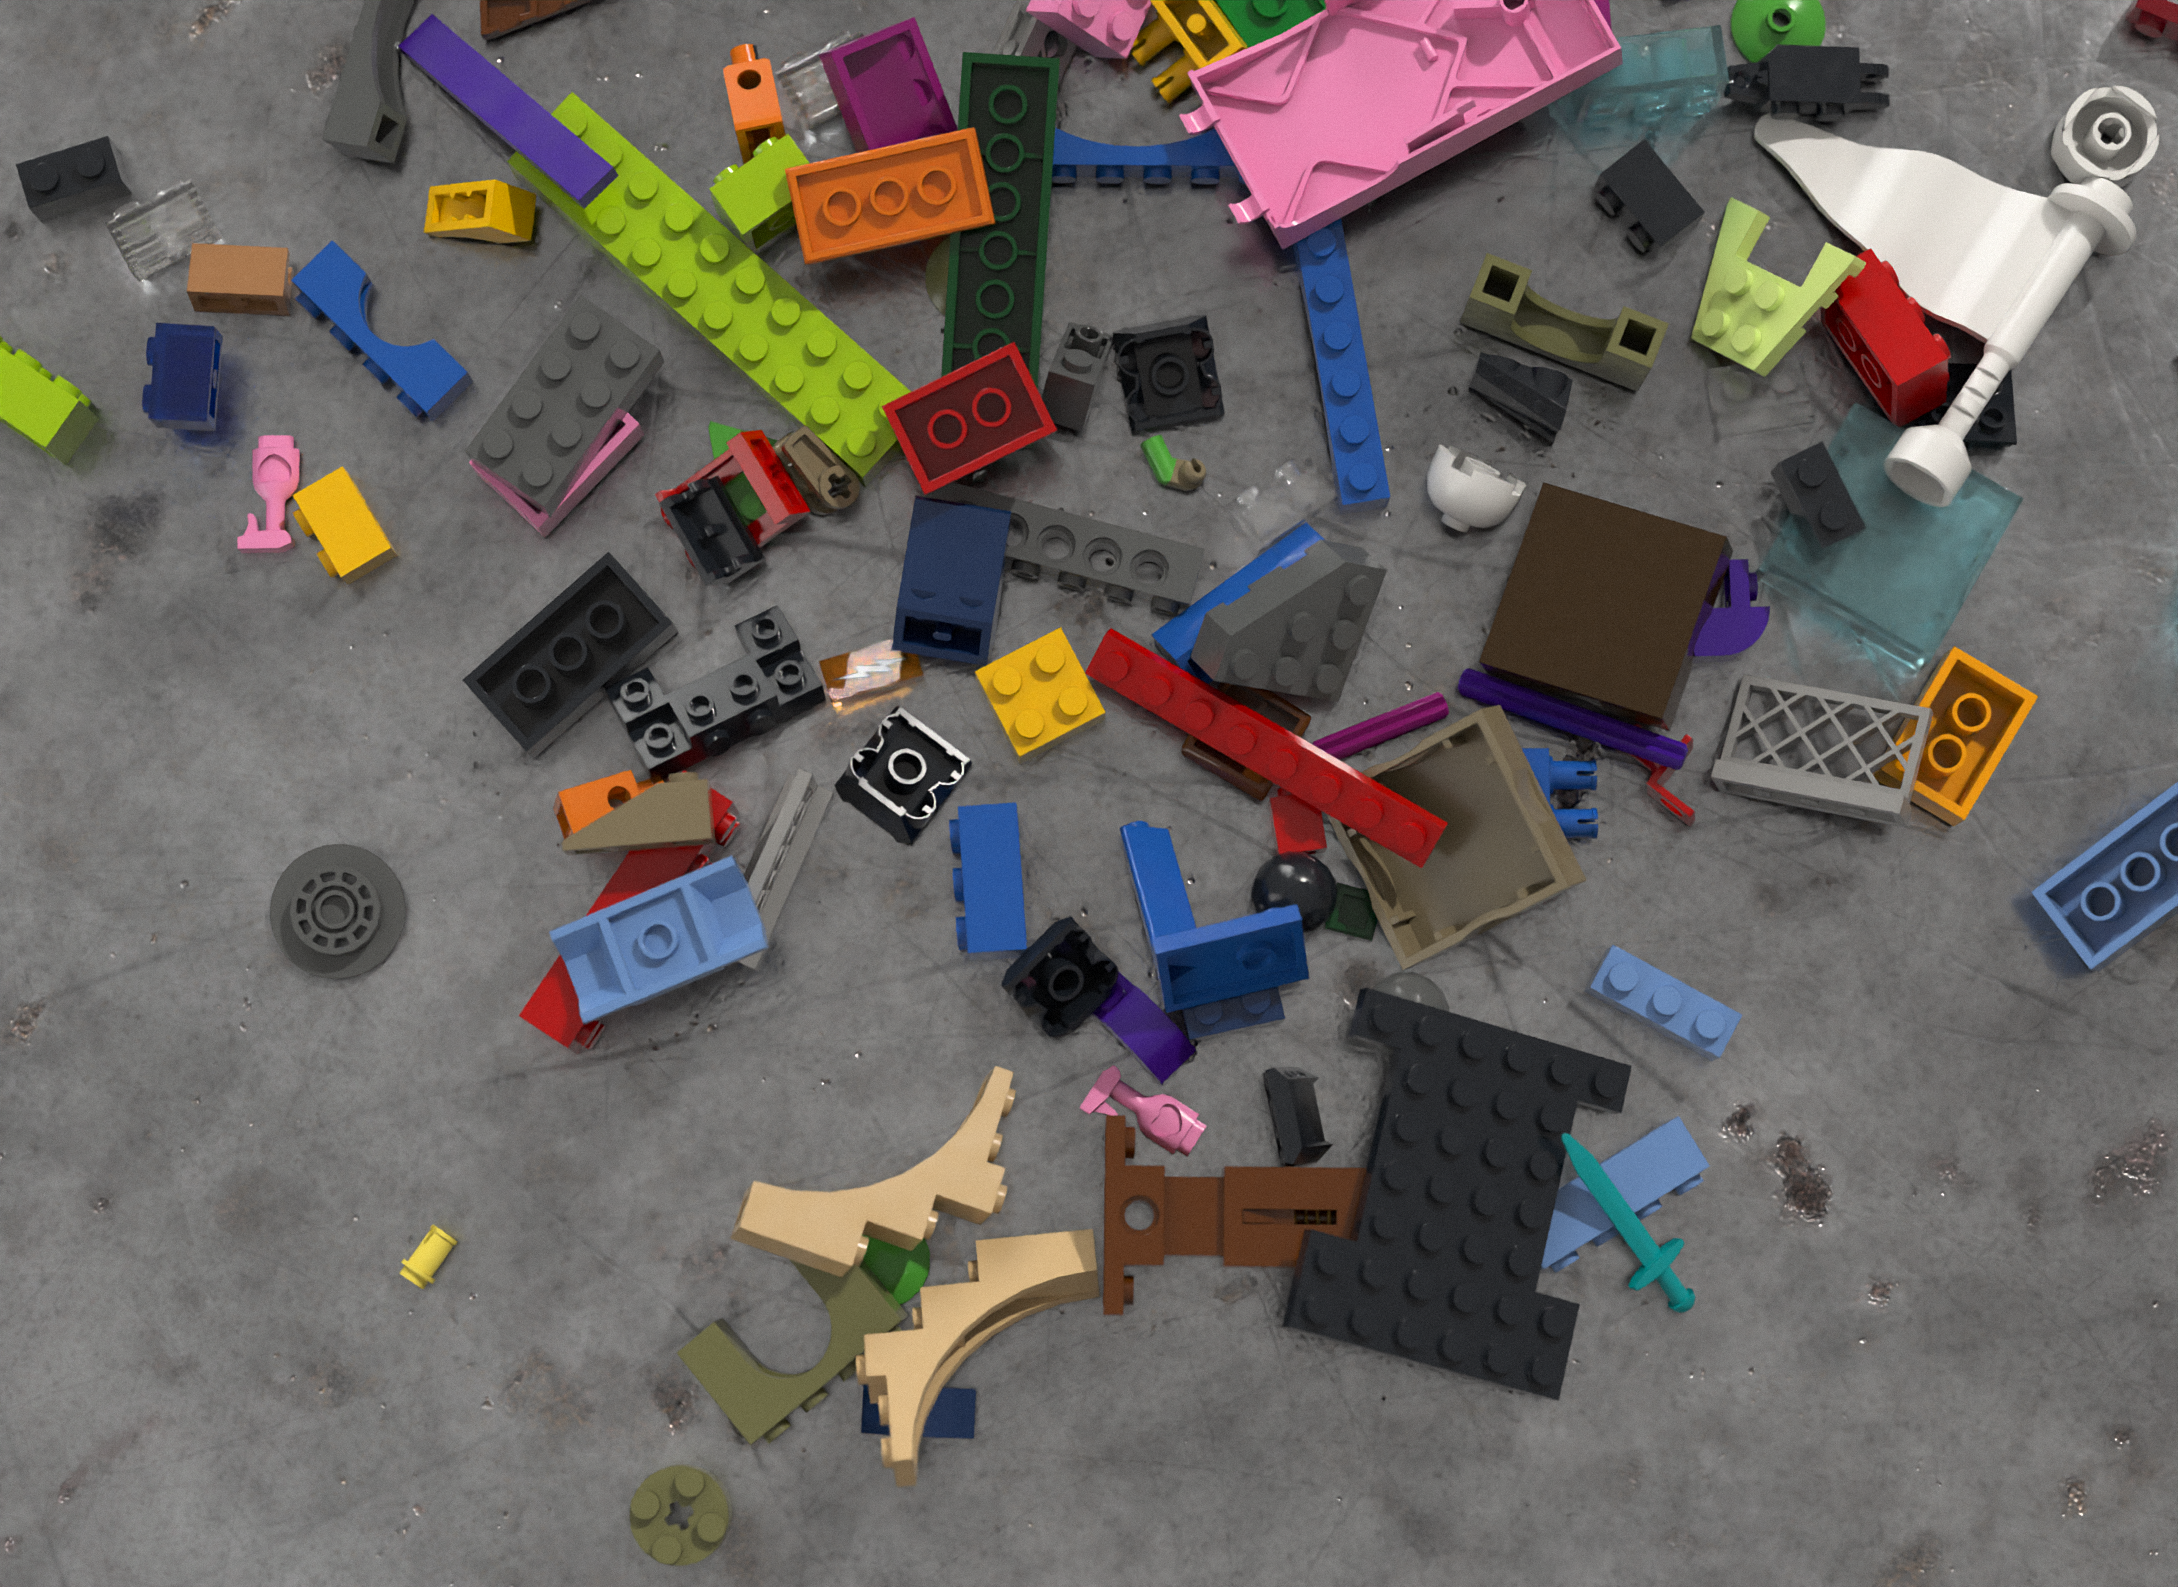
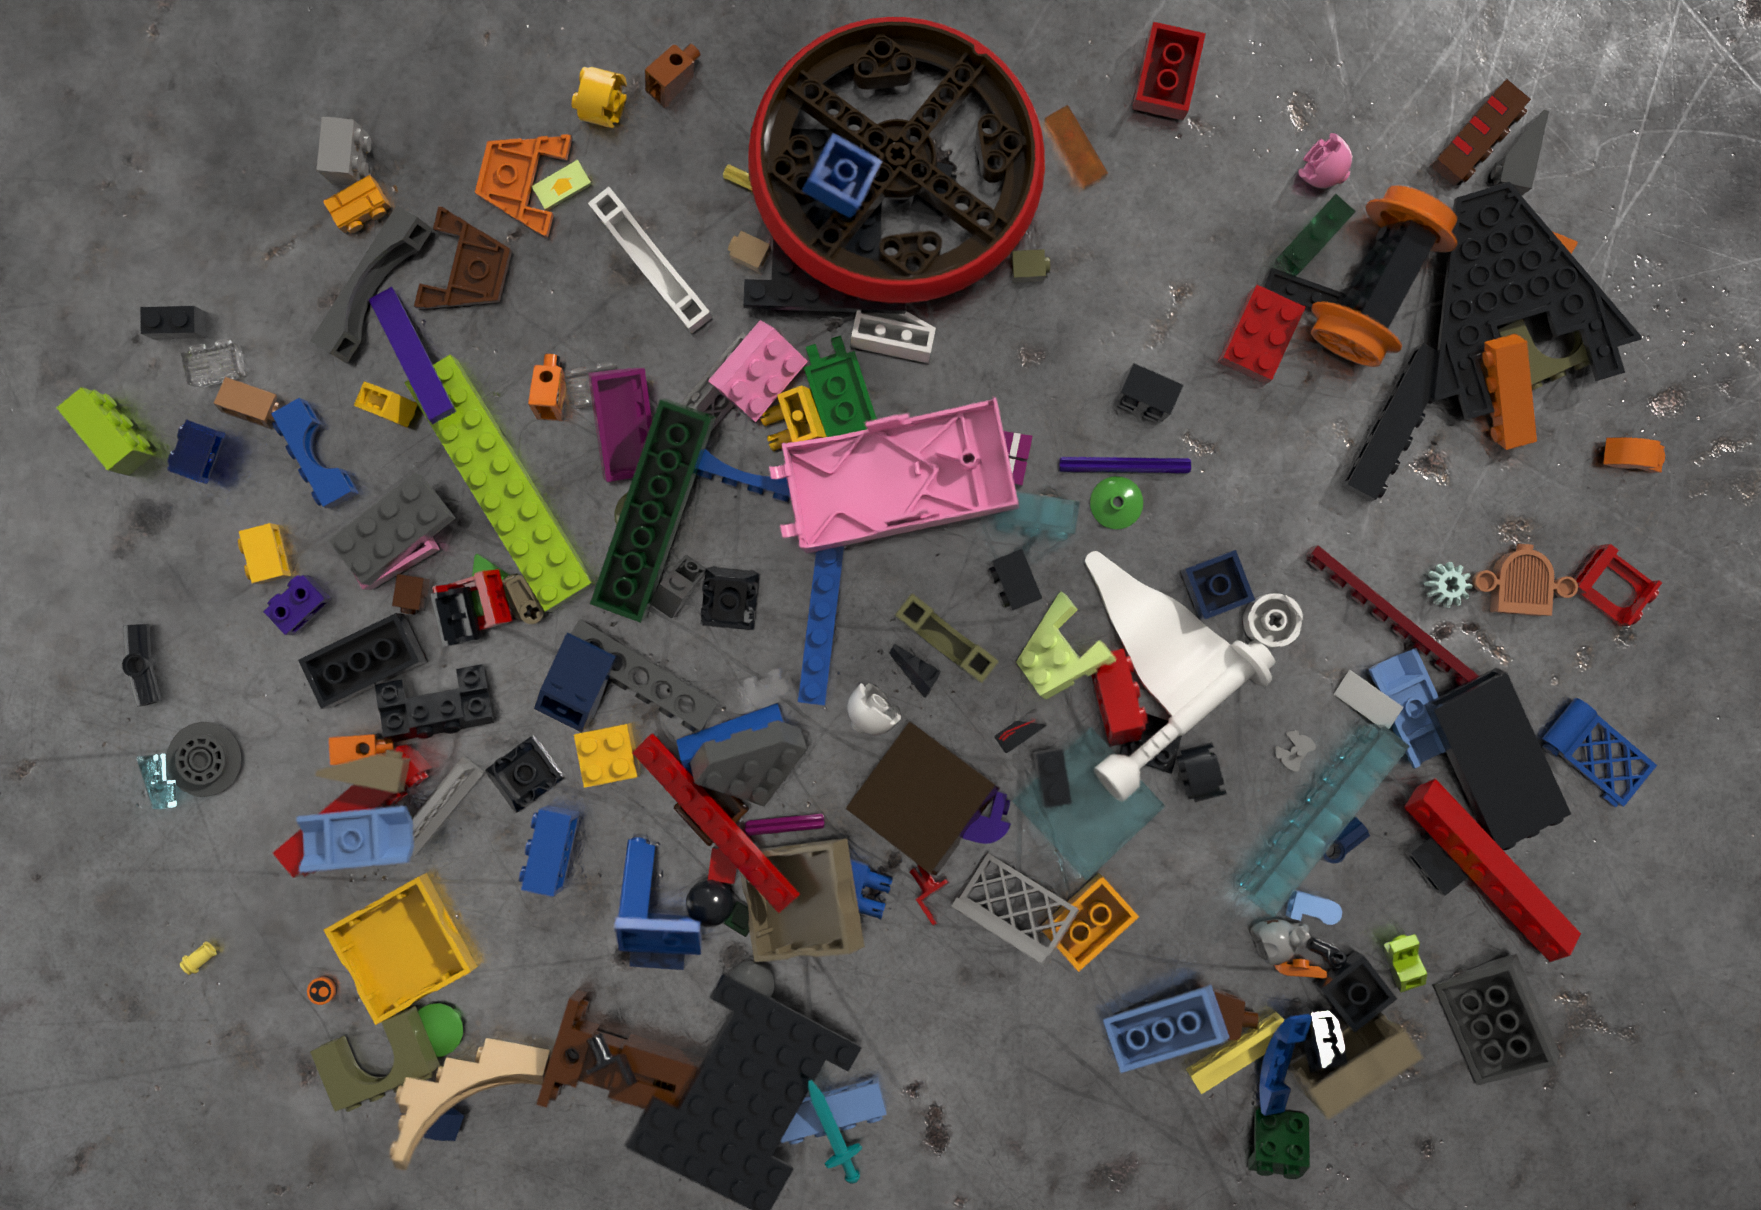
camera: 20 degrees right, 5 degrees up
bright pink piece [237,435,299,553] -> none
olive brick [630,1464,733,1566] -> none
lime brick [709,134,809,253] -> none
tan arch [730,1066,1016,1277] -> none
orange tile [785,127,996,265] -> none
clear orange slope [819,639,925,707] -> none
red brick [882,342,1057,495] -> none
black slope [1001,916,1119,1037] -> none
bright pink piece [1079,1065,1207,1156] -> none
dark purple brick [1092,971,1196,1084] -> none
arm [1140,435,1206,491] -> none
black slope [1263,1067,1333,1167] -> none
dark purple axle [1458,668,1688,770] -> none
medium blue brick [1584,945,1742,1061] -> none
black hinge [1723,44,1890,121] -> none
none -> black piece [122,624,162,707]
none -> clear light blue slope [137,754,176,809]
none -> dark purple brick [263,575,332,636]
none -> orange tile [307,976,336,1005]
none -> yellow tile [324,873,478,1025]
none -> reddish brown brick [392,574,430,615]
none -> black bracket [586,1033,637,1086]
none -> black sticker [994,708,1047,753]
none -> black brick [1176,742,1227,803]
none -> dark blue brick [1180,550,1255,620]

